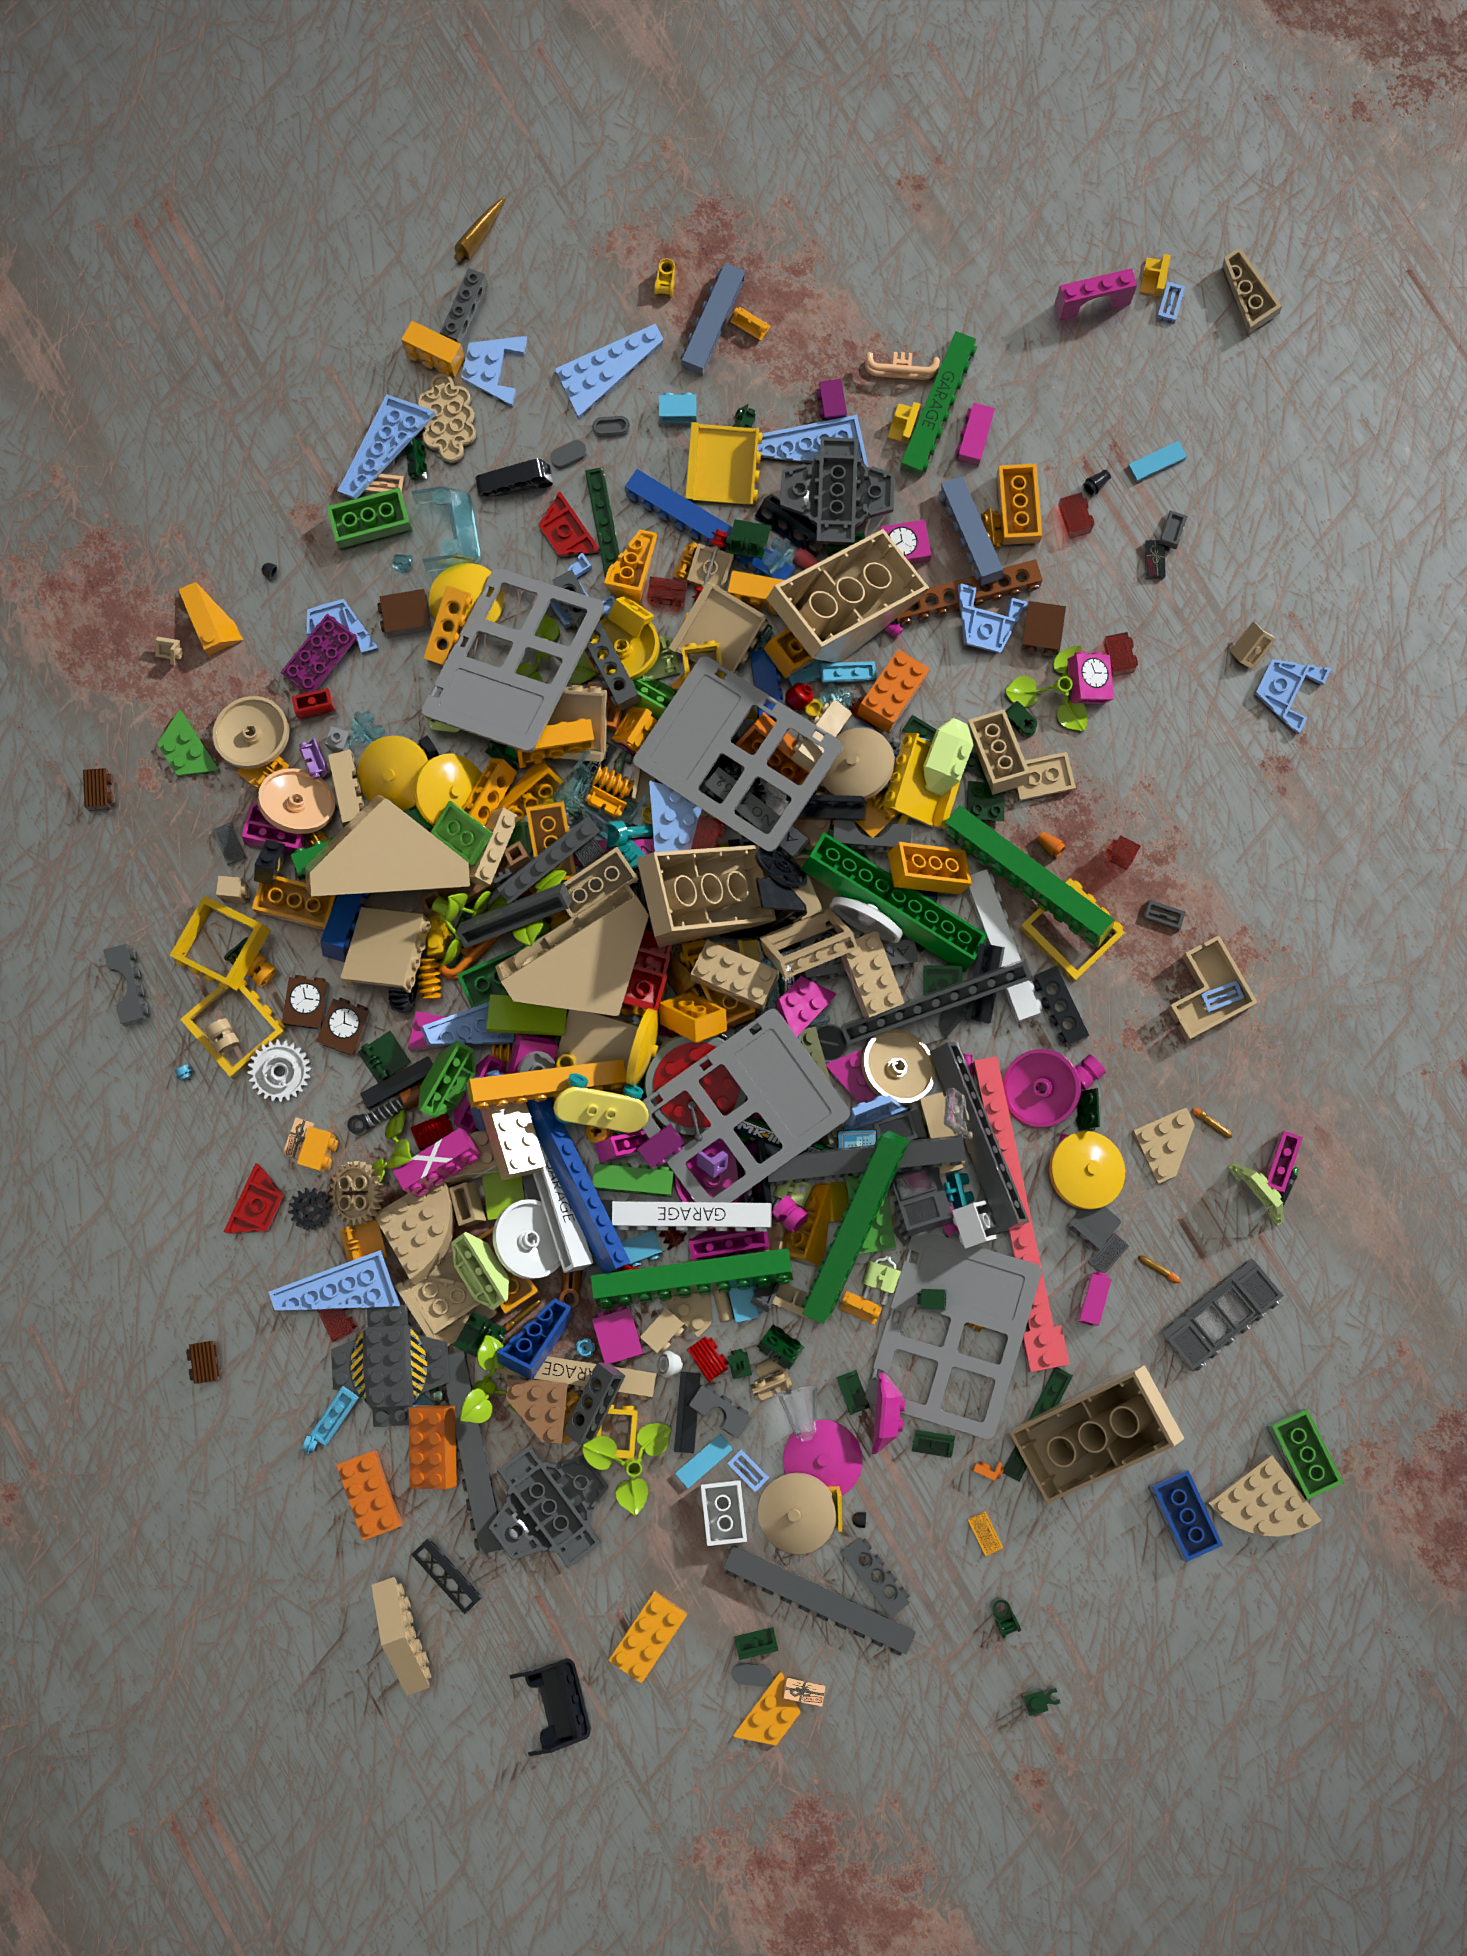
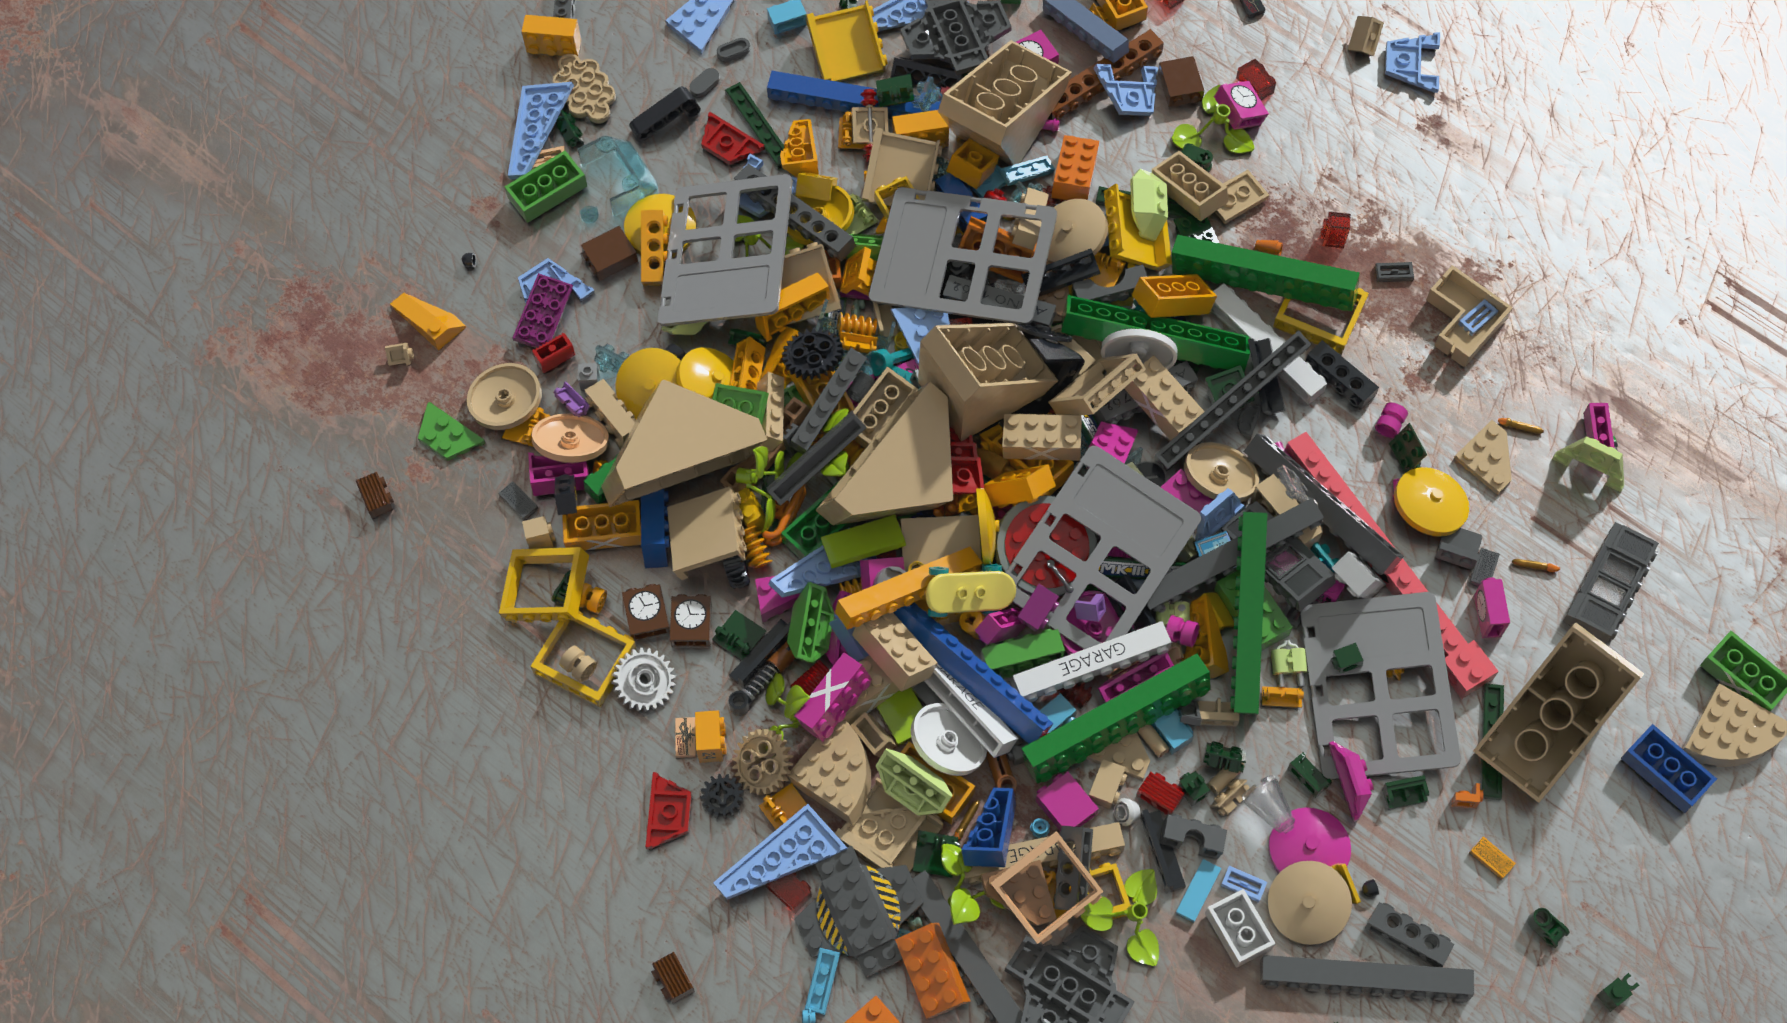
camera: 20 degrees left, 15 degrees down
dark grey arch [104,944,149,1026] -> none
medium azure plate [174,1064,193,1080] -> none
light blue wing [461,336,527,407] -> none
clear red brick [647,576,688,609] -> none
dark pink dish [1003,1049,1081,1127] -> none
none -> black gear [782,328,844,380]
none -> light nougat window [991,831,1104,944]

